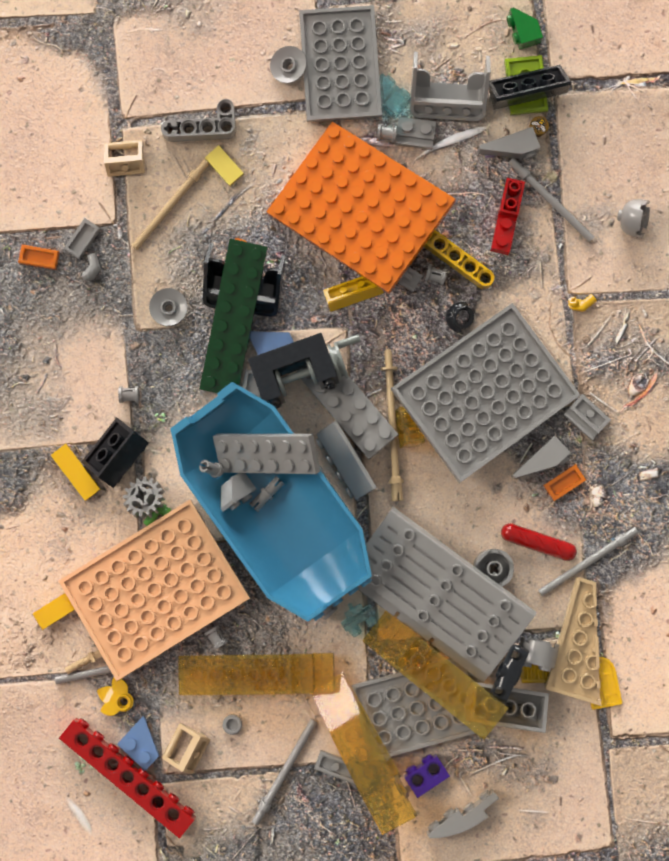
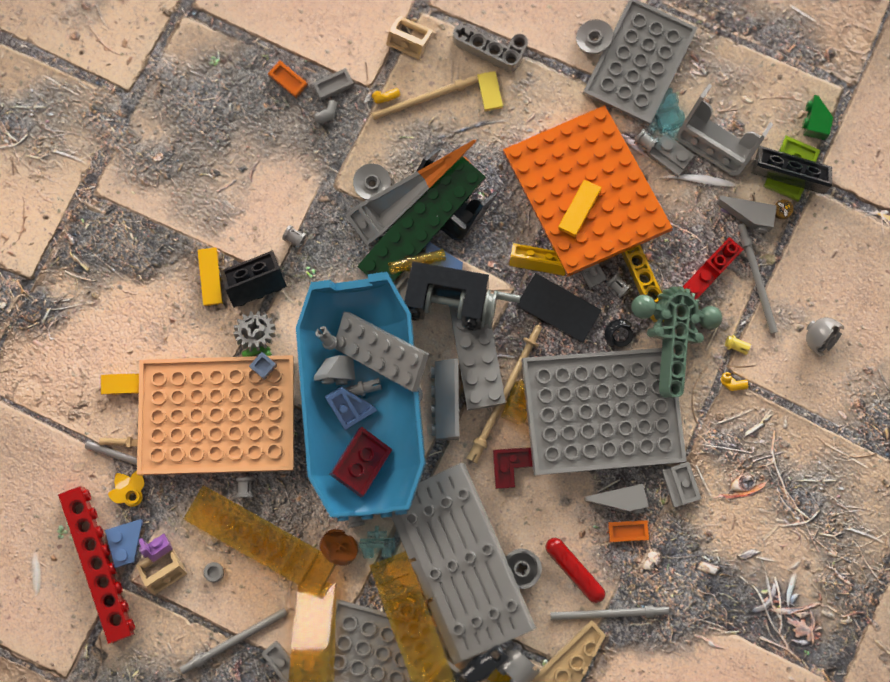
camera: 30 degrees right, 5 degrees down
none -> medium lavender bracket [139,534,173,562]
none -> sand blue plate [249,352,277,380]
none -> dark orange tile [320,529,358,566]
none -> medium blue wing [325,386,377,430]
none -> dark red plate [329,427,393,498]
none -> light grey plate [345,140,477,245]
none -> yellow arm [372,88,400,104]
none -> clear yellow pin [388,249,446,274]
none -> dark red plate [493,447,533,489]
none -> black tile [516,273,601,344]
none -> yellow tile [558,180,602,237]
none -> sand green piece [631,286,723,398]
none -> light yellow pin [724,335,751,355]

